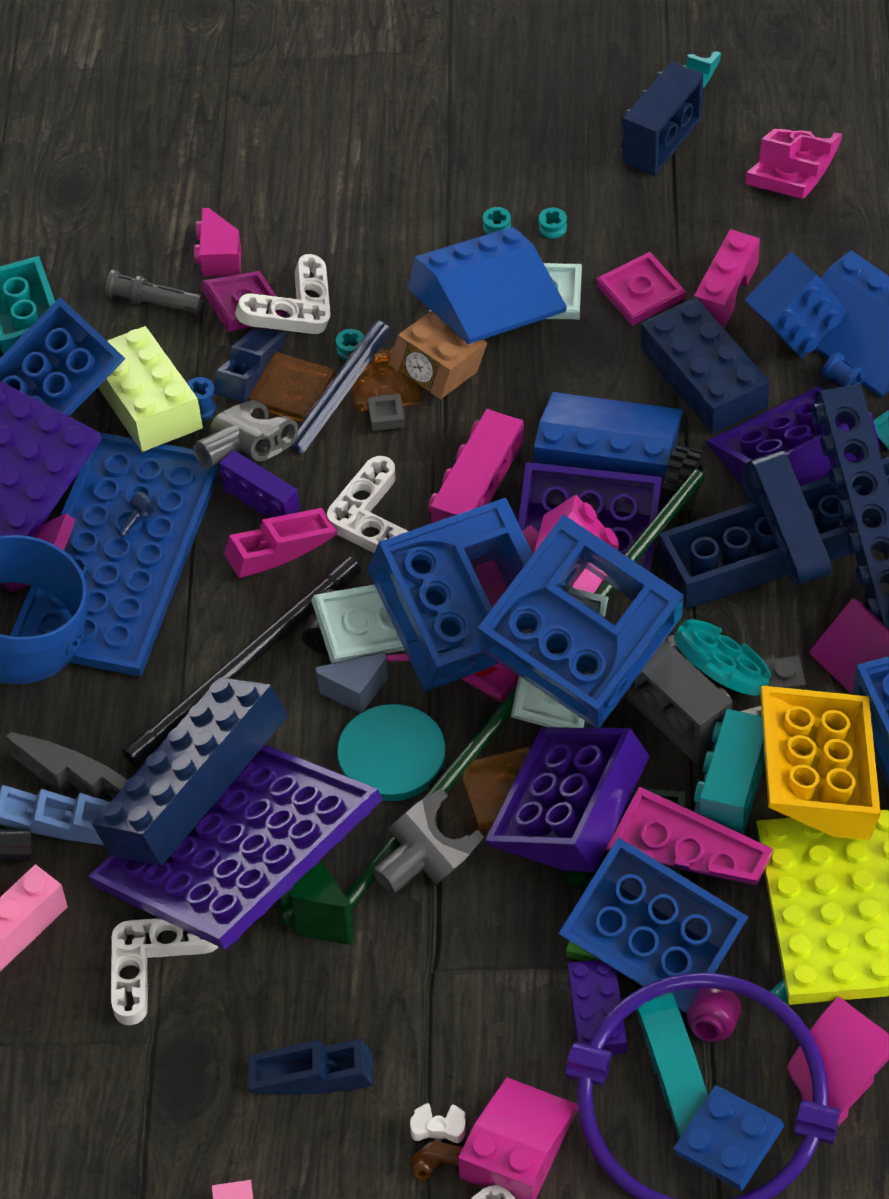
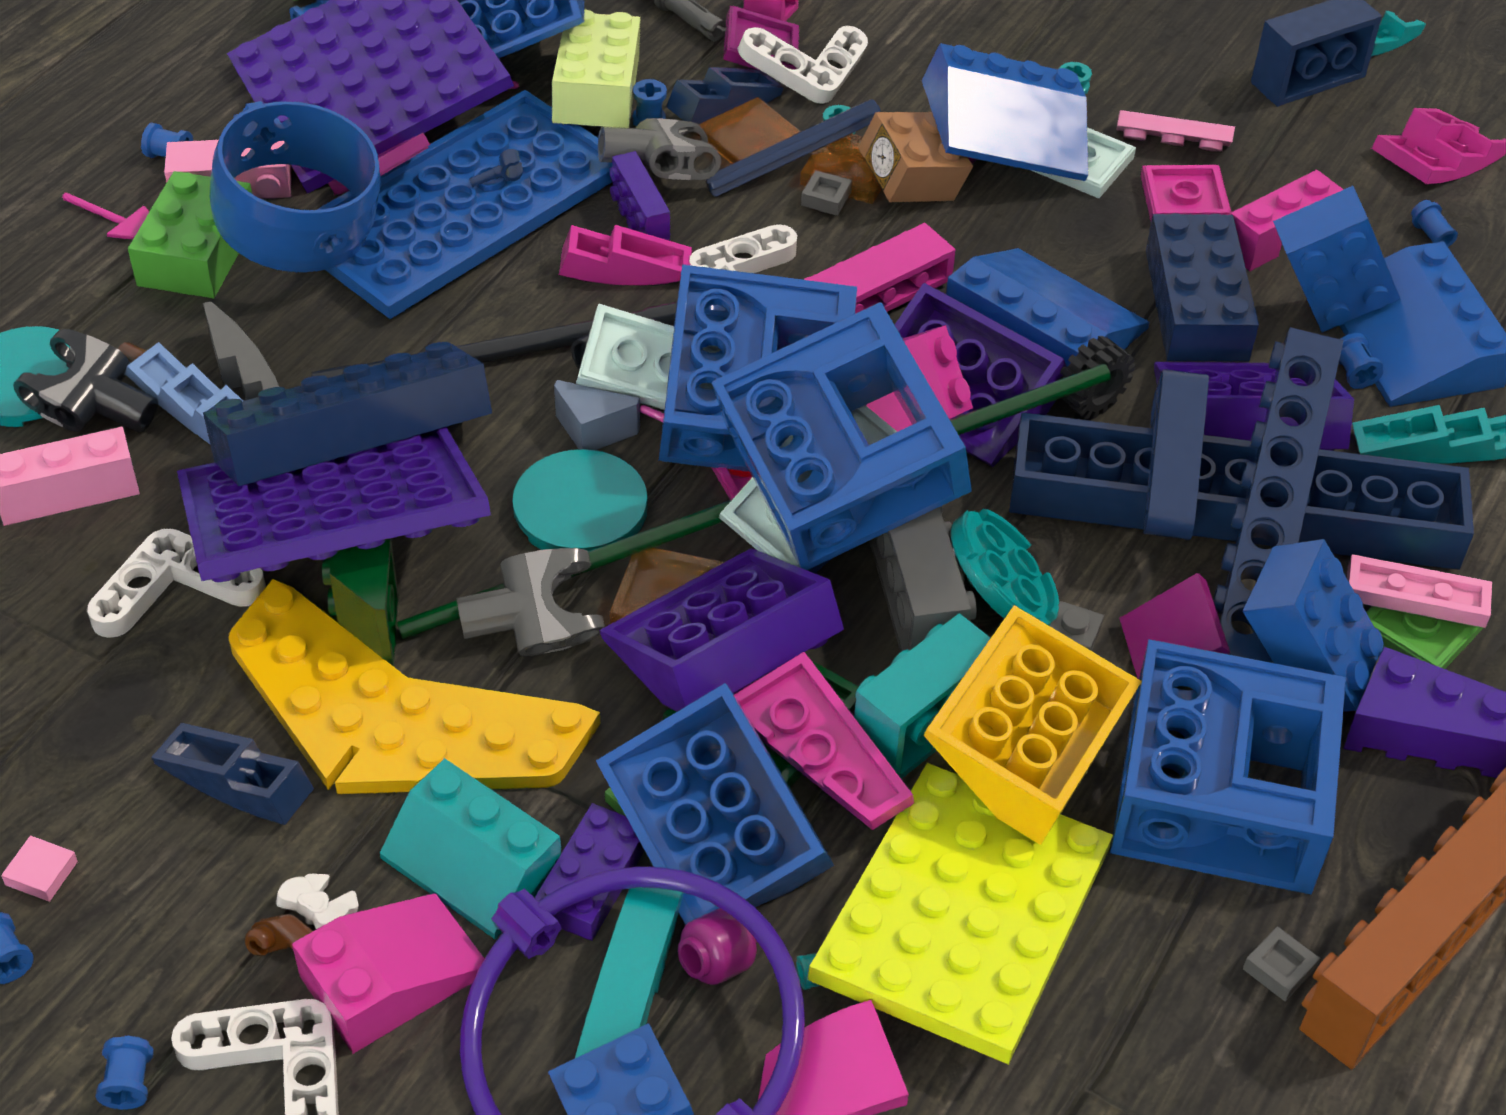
camera: 25 degrees right, 5 degrees down
teal bush [539,208,567,239] -> none
none -> yellow wing [229,579,600,794]
none -> teal slope [380,758,561,939]
none -> bright pink plate [1116,110,1235,151]
none -> blue pin [1411,200,1458,247]

